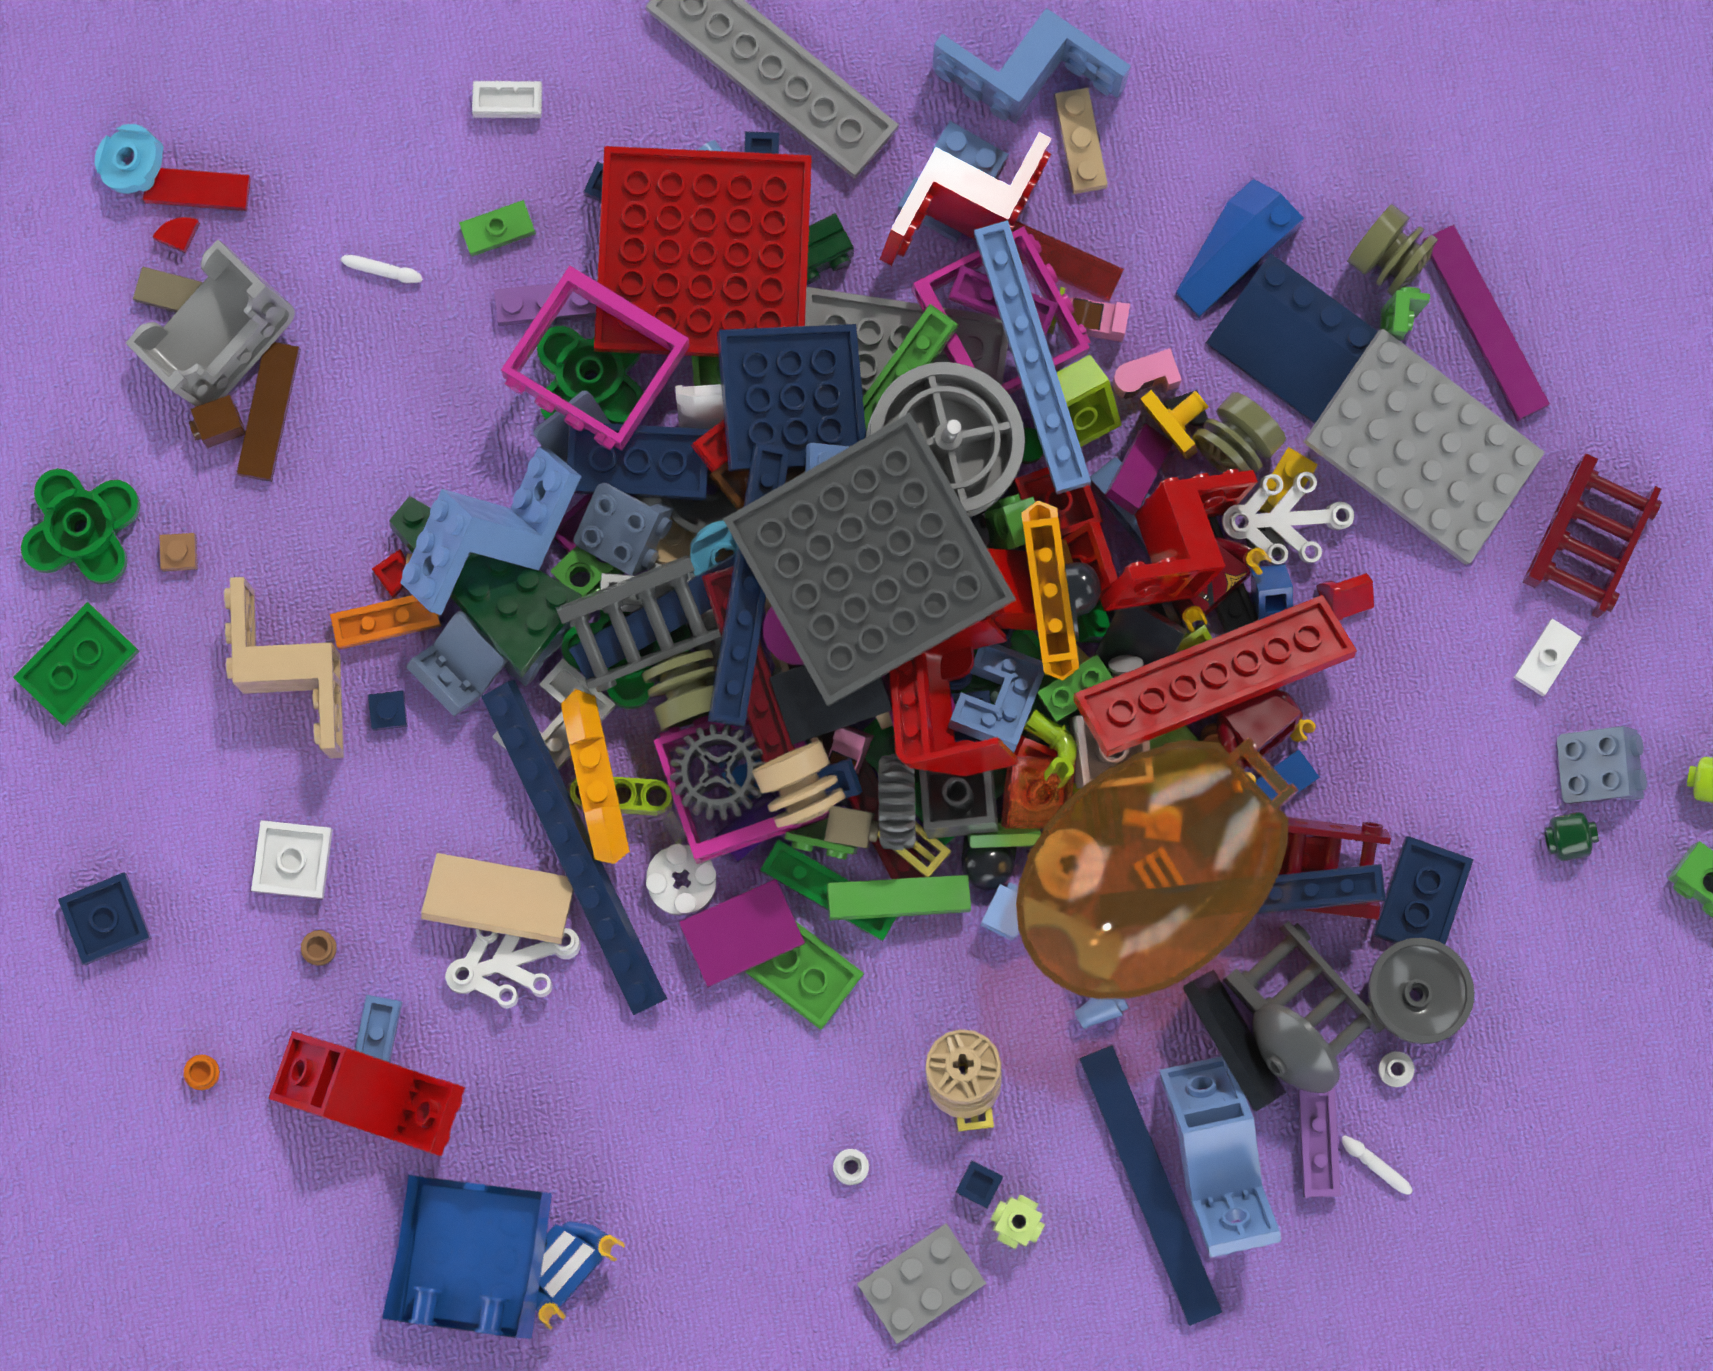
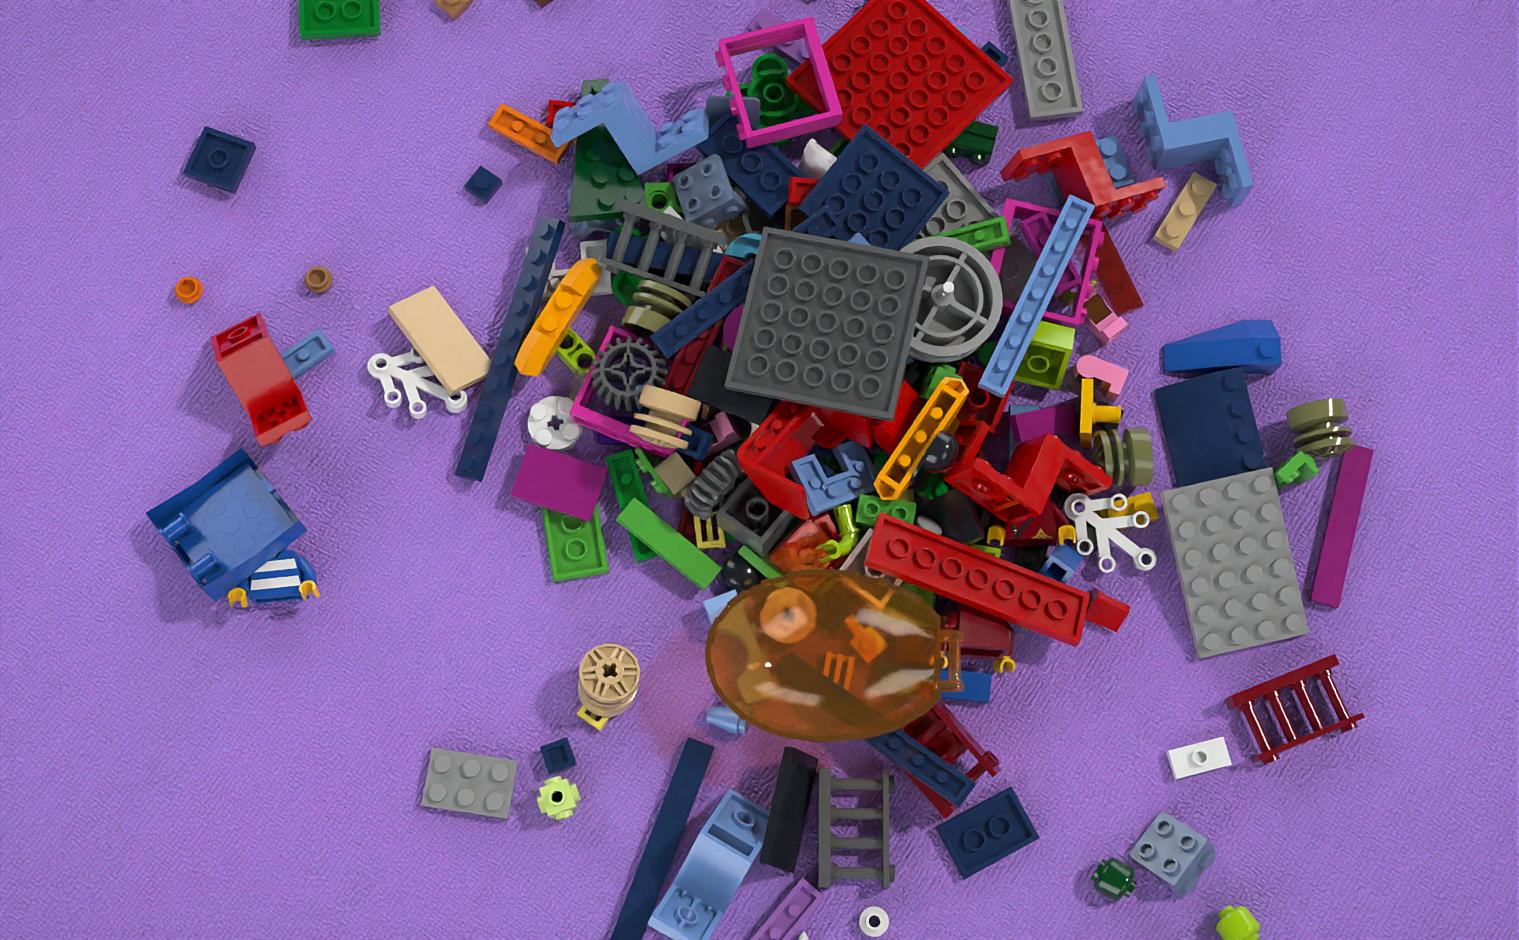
camera: 45 degrees right, 5 degrees down
tan bracket [224,577,344,759] -> none
white plate [251,820,333,899] -> none
sand blue bracket [406,611,508,716] -> none
white plate [833,1149,869,1185] -> none
dark grey dish [1252,1003,1340,1093] -> none
dark grey dish [1368,938,1474,1044] -> none

